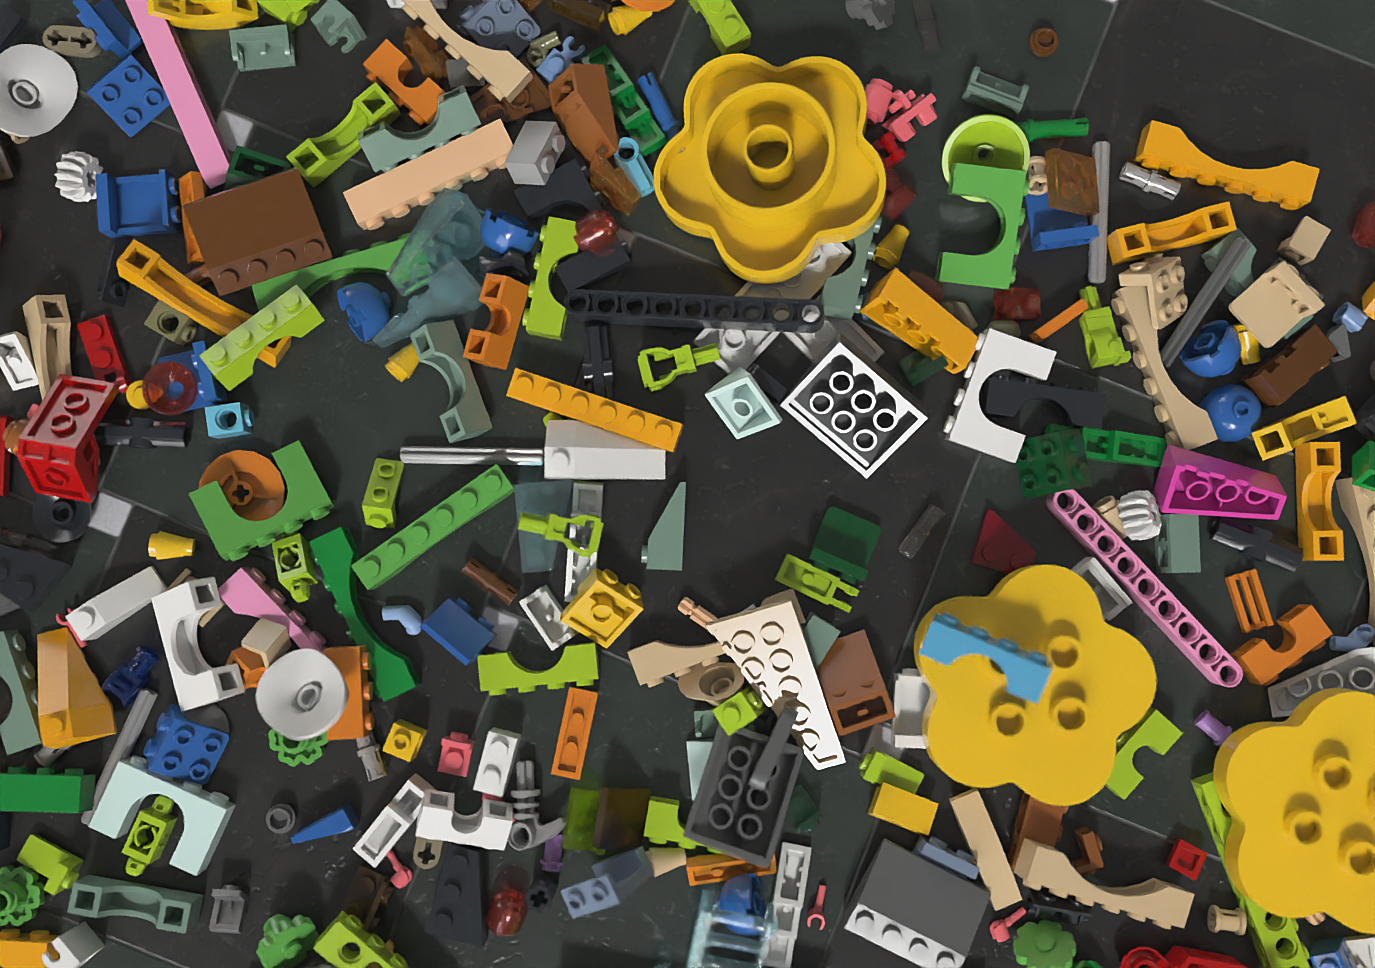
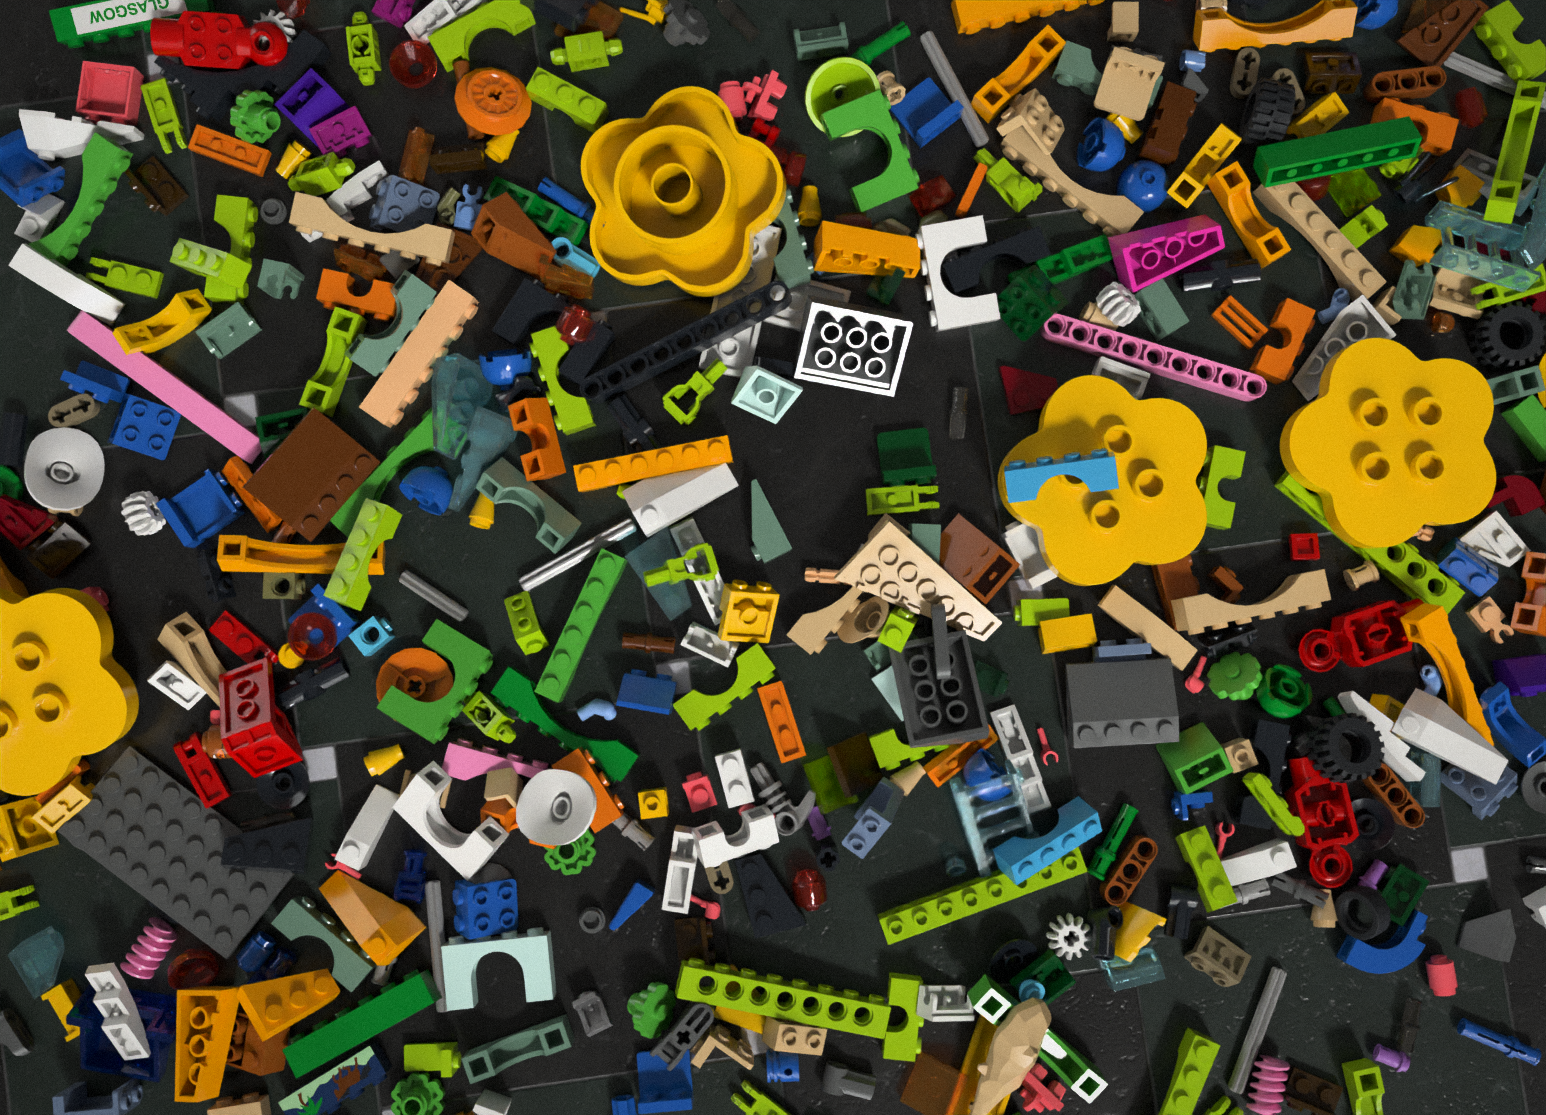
camera: 30 degrees left, 0 degrees up
lime piece [121,794,178,876] -> none
light grey brick [504,121,566,185] -> none
clear orange plate [1045,148,1100,217] -> none
light grey pin [1119,161,1181,200] -> none
dark grey axle [1159,237,1251,367] -> none
medium lavender pin [1194,710,1232,746] -> none
none -> light grey axle [399,570,469,622]

